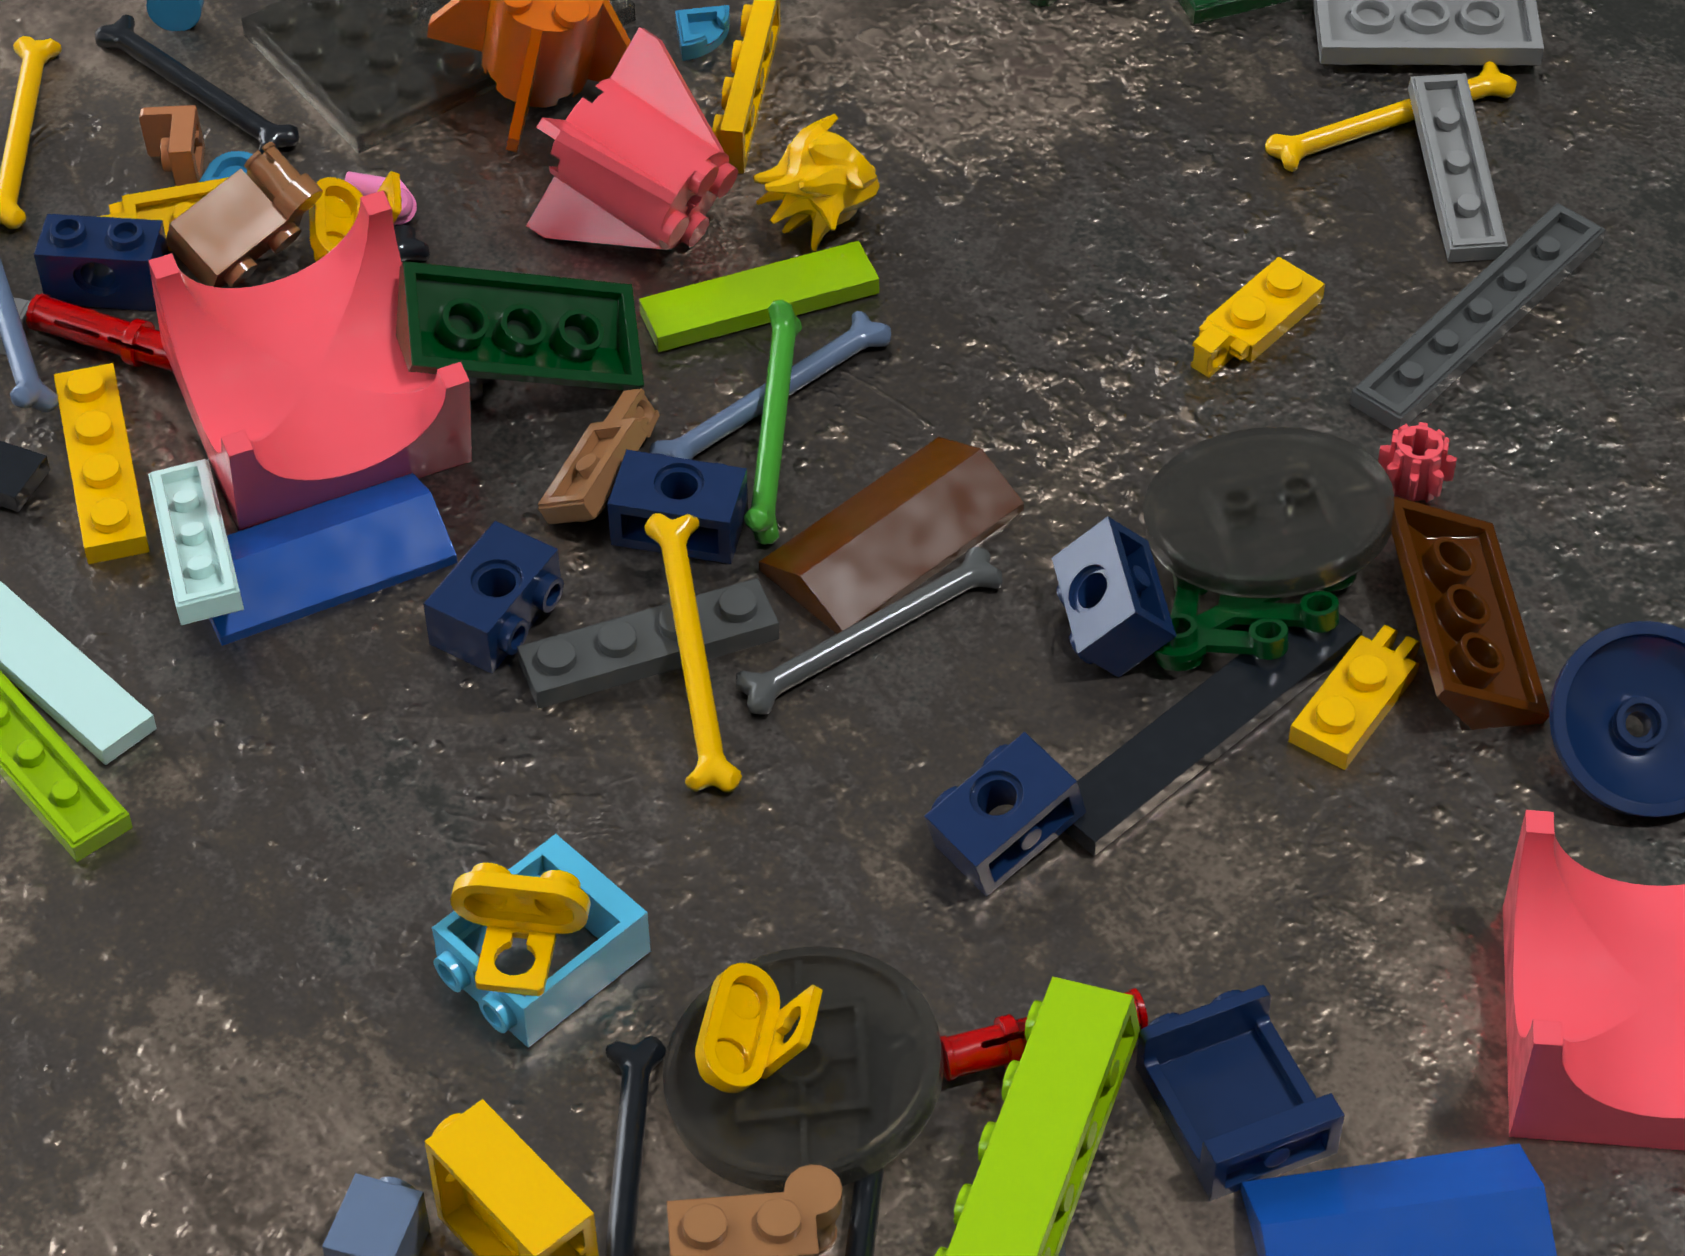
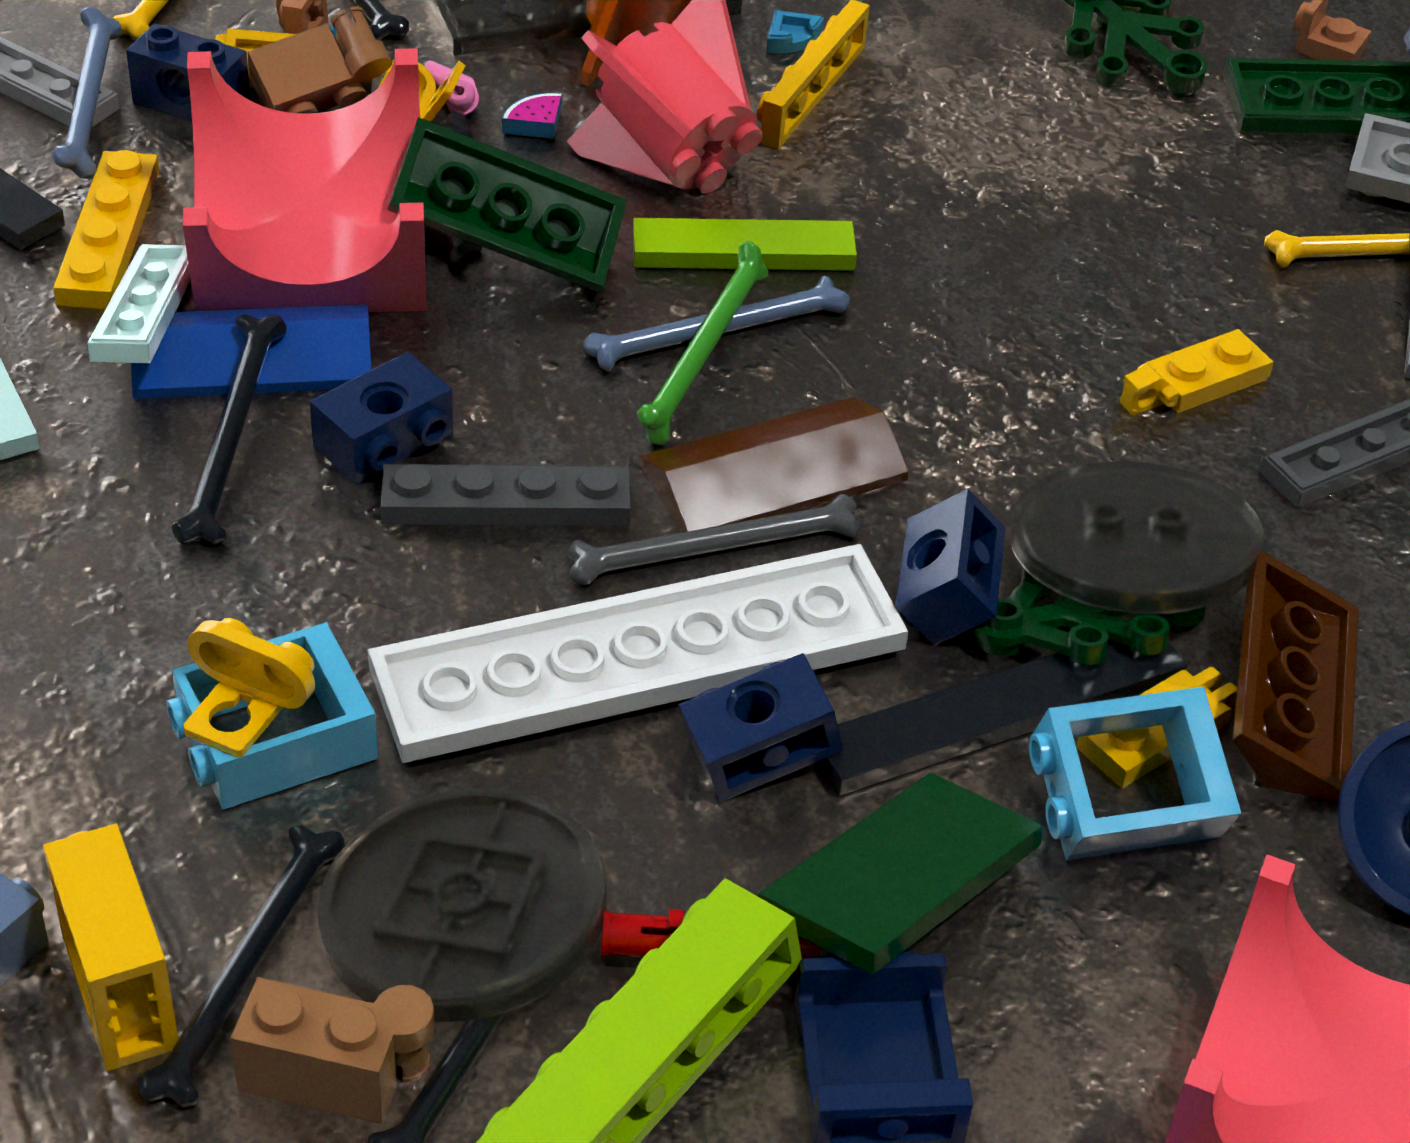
camera: 15 degrees right, 5 degrees down
red pin [26,293,173,372] -> none
medium nougat hinge [538,388,660,524] -> none
dark blue brick [608,449,748,564] -> none
yellow piece [644,513,742,792] -> none
yellow bracket [695,963,823,1093] -> none
yellow hair [753,113,880,251] -> none
coral gear [1377,422,1457,502] -> none
none -> black piece [171,314,287,544]
none -> white plate [368,544,908,763]
none -> tile [502,93,562,139]
none -> dark green tile [758,772,1043,975]
none -> medium azure window [1029,686,1242,861]

